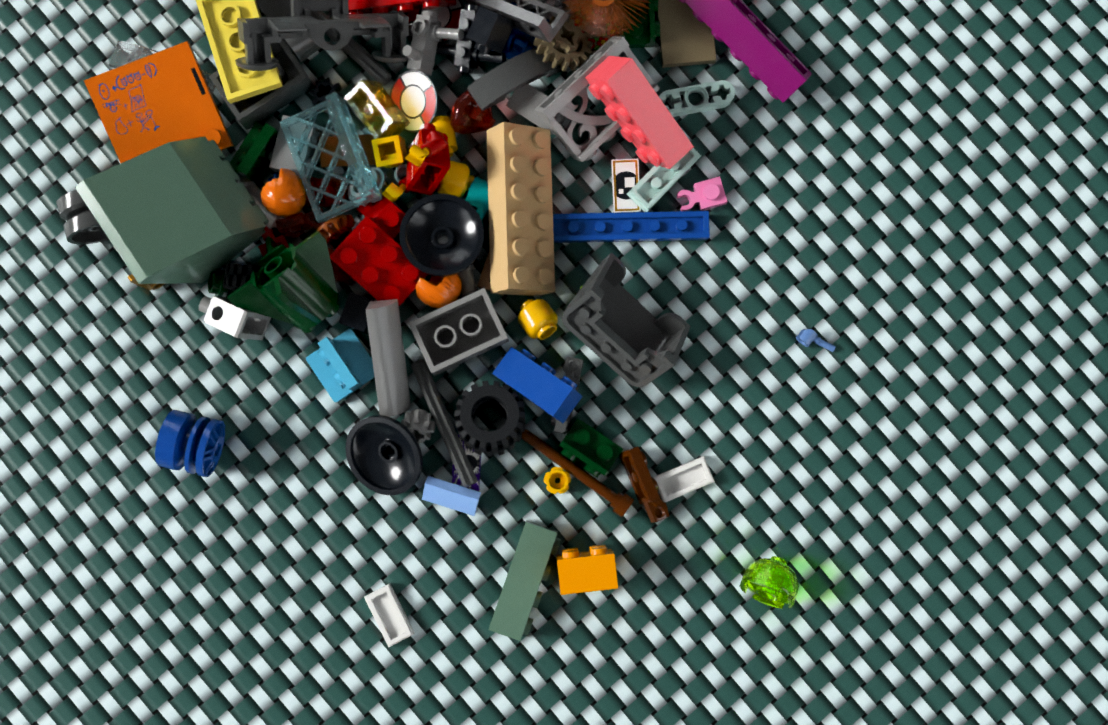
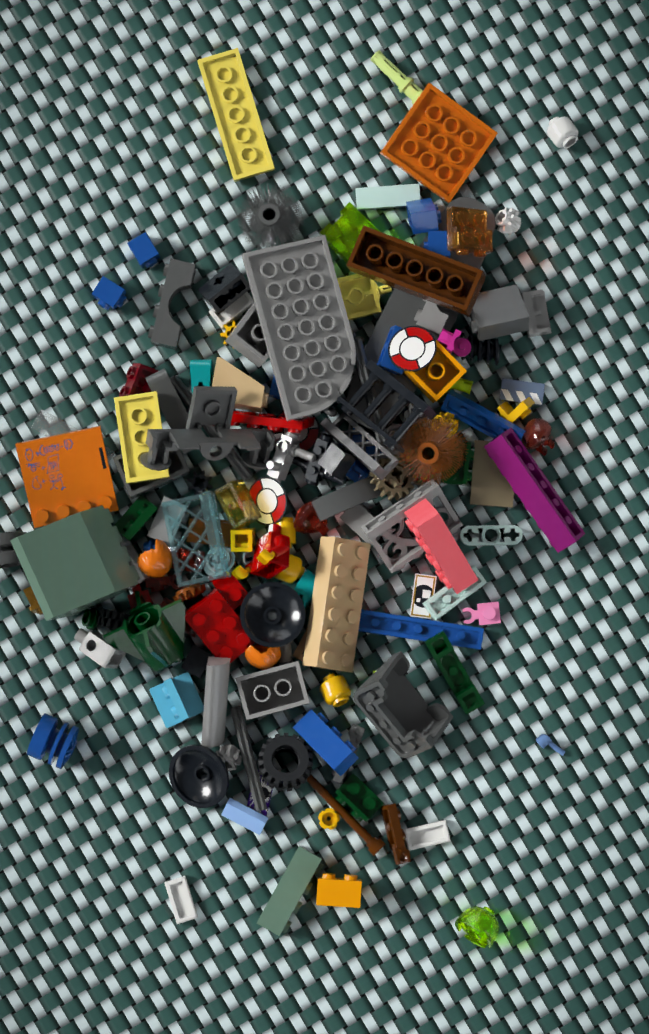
camera: 15 degrees right, 0 degrees up
none -> dark green slope [424,631,485,715]

